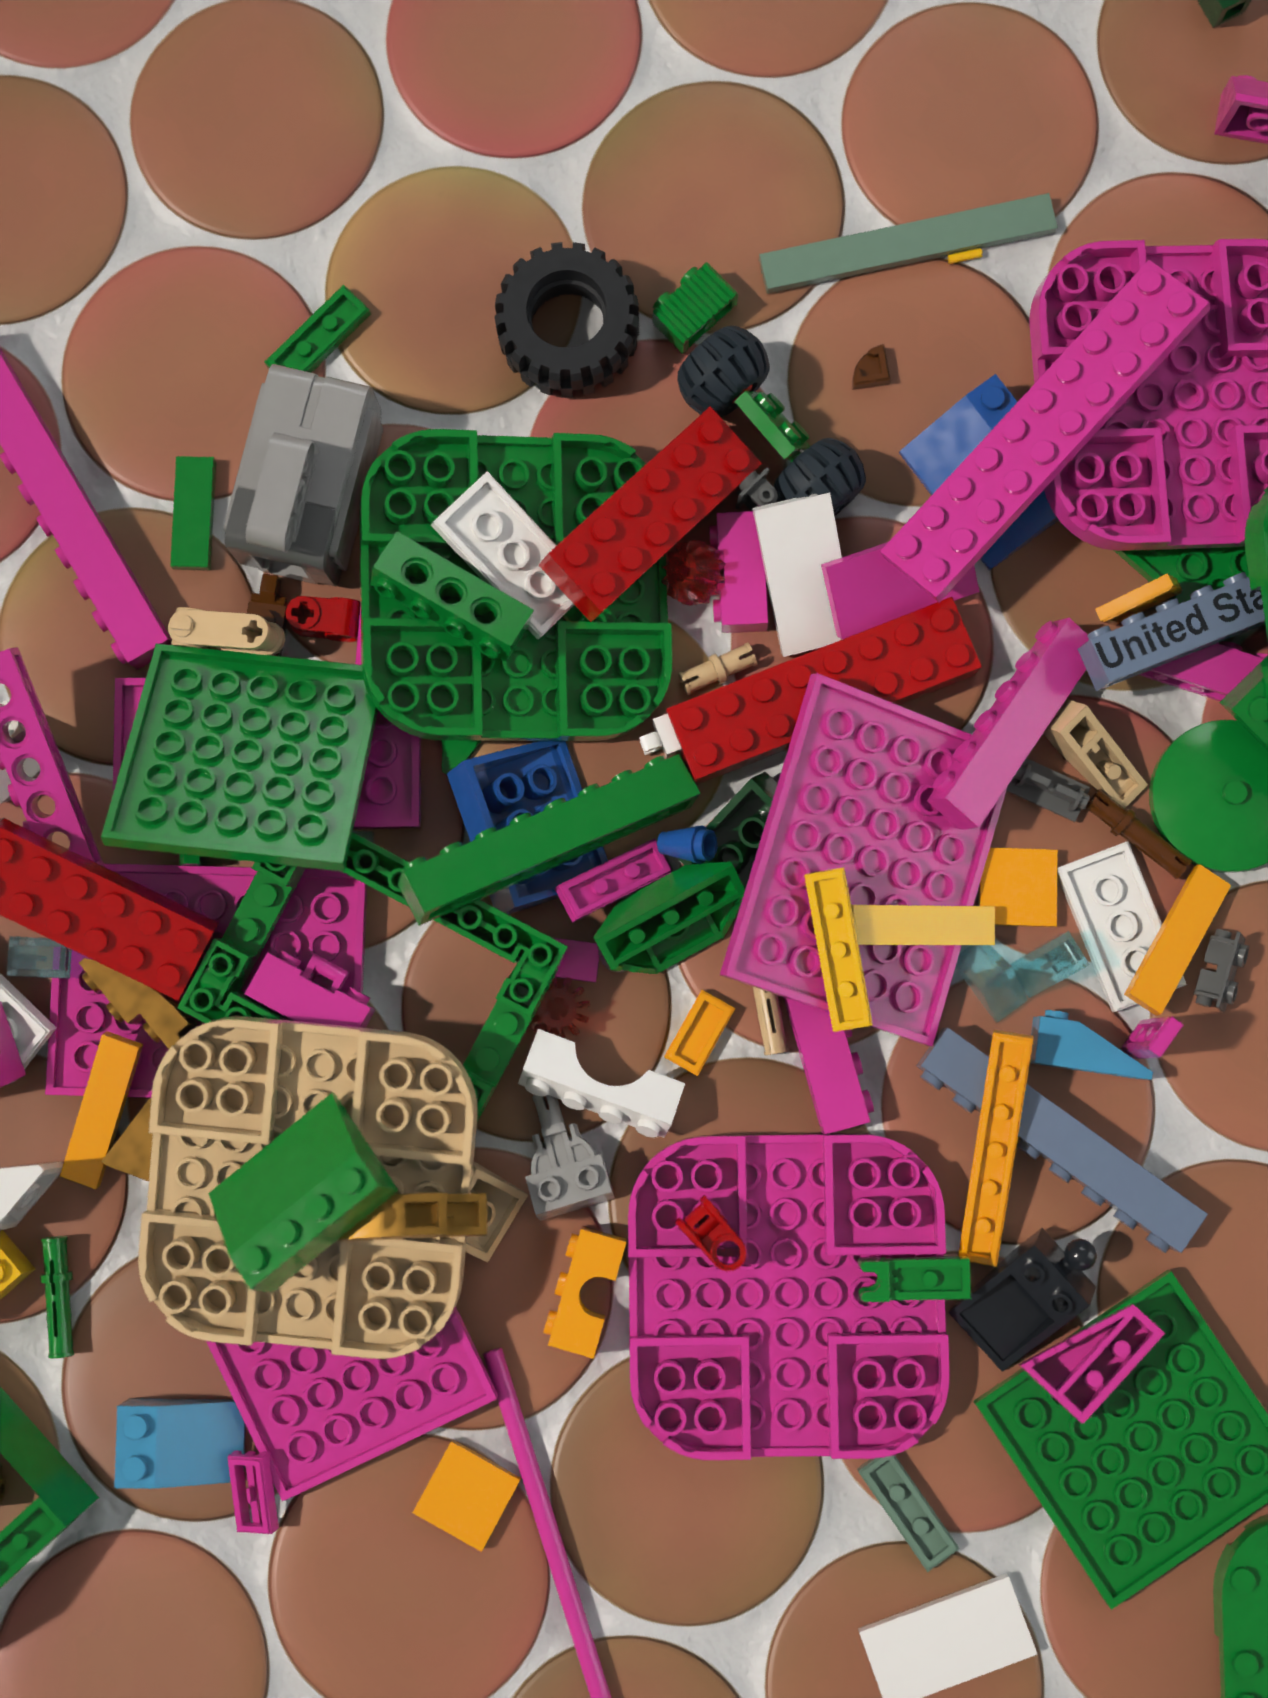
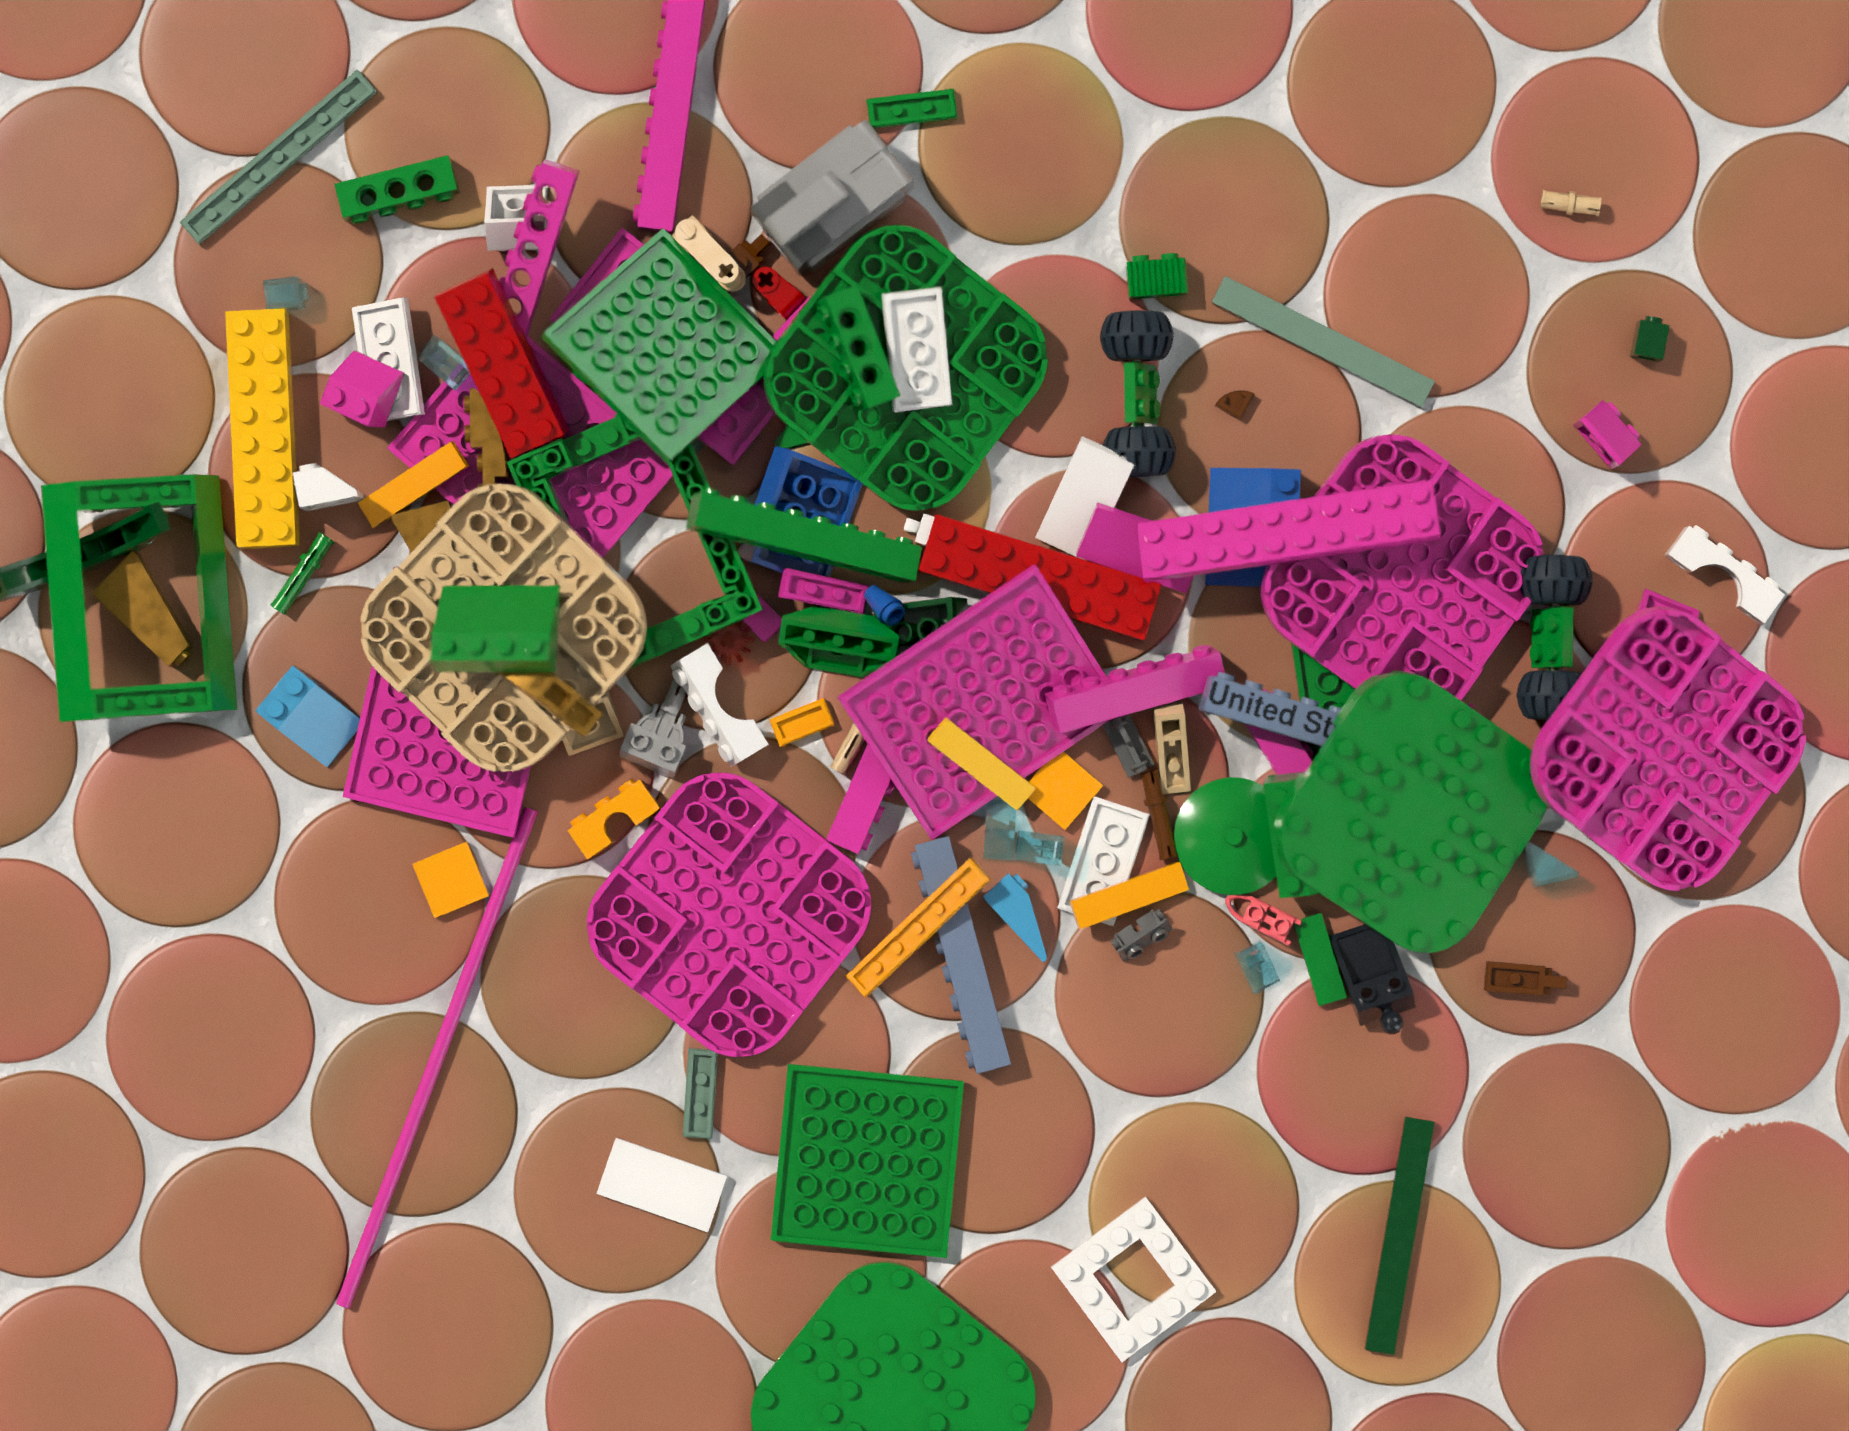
camera: 35 degrees right, 5 degrees up
green tile [170,456,216,571] -> none
dark pink tile [227,1450,279,1534] -> none
dark pink piece [245,950,375,1028] -> none
black tyre [494,242,639,398] -> none
red brick [538,406,762,622] -> none
clear red gear [661,540,726,606] -> none
red piece [675,1195,746,1272] -> none
tan pin [678,642,757,695] -> none
dark pink piece [698,511,768,633] -> none
dark grey hinge [735,468,778,511] -> none
yellow tile [804,867,873,1032] -> none
green plate [858,1256,971,1302] -> none
yellow piece [947,248,982,264] -> none
black slope [948,1228,1097,1372] -> none
dark pink wedge [1018,1304,1165,1424] -> none
light orange tile [1095,573,1183,626] -> none
dark pink tile [1121,1016,1183,1059] -> none

